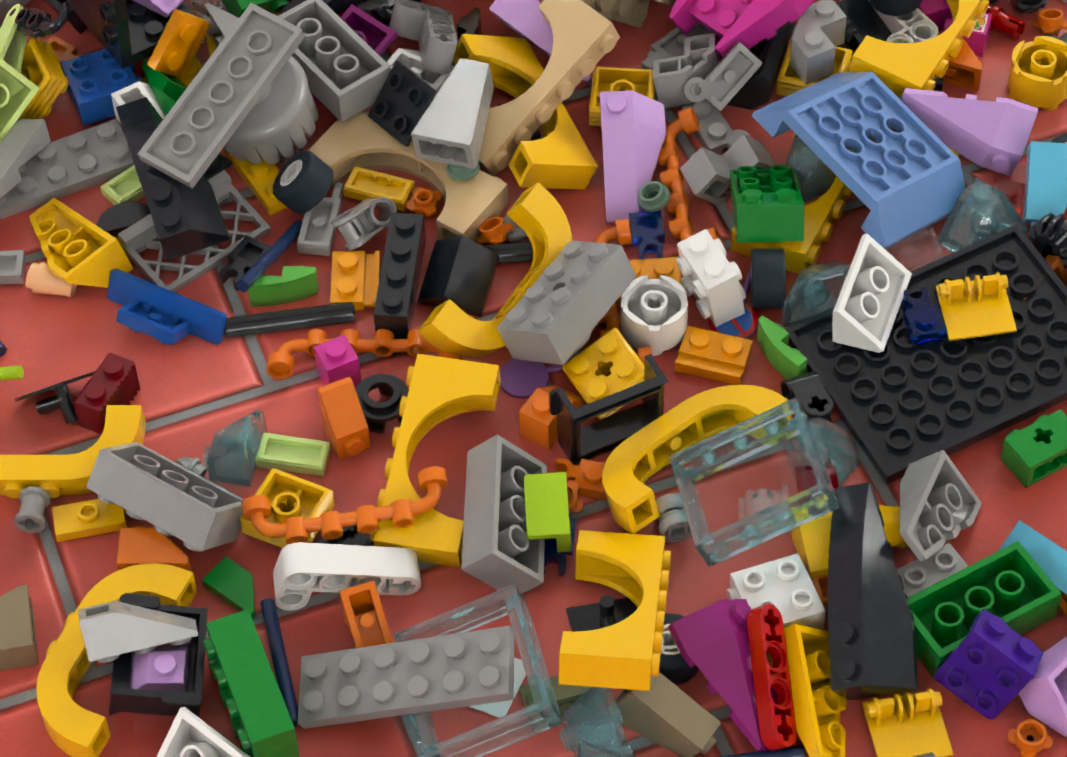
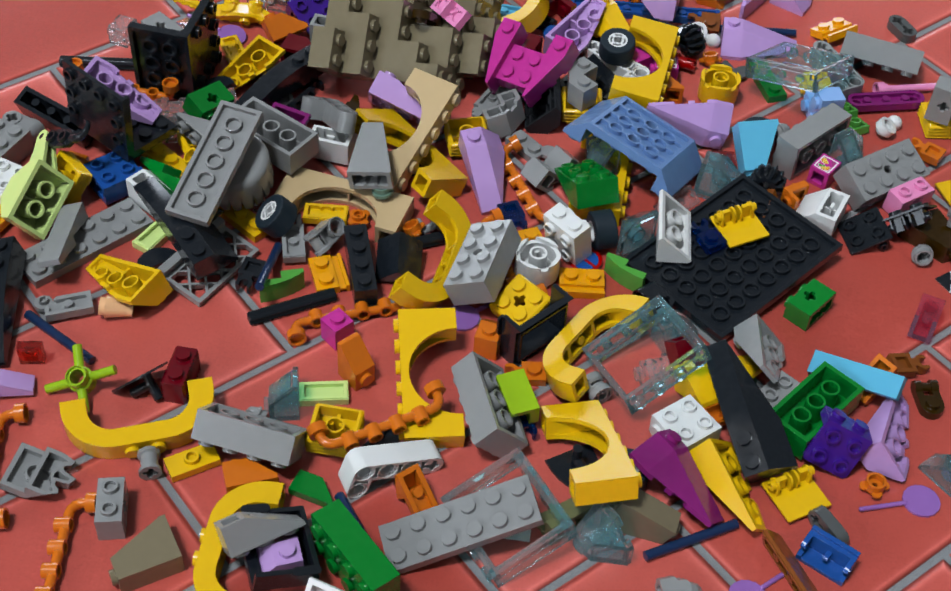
camera: 20 degrees left, 5 degrees down
blue bracket [107,269,227,345] -> none
light orange plate [147,9,211,79] -> none
black piece [355,374,409,433] -> none
black hinge [368,60,437,147] -> none
sand green plate [638,181,671,212] -> none
light grey hinge [683,42,763,111] -> none
red beam [747,604,797,751] -> none

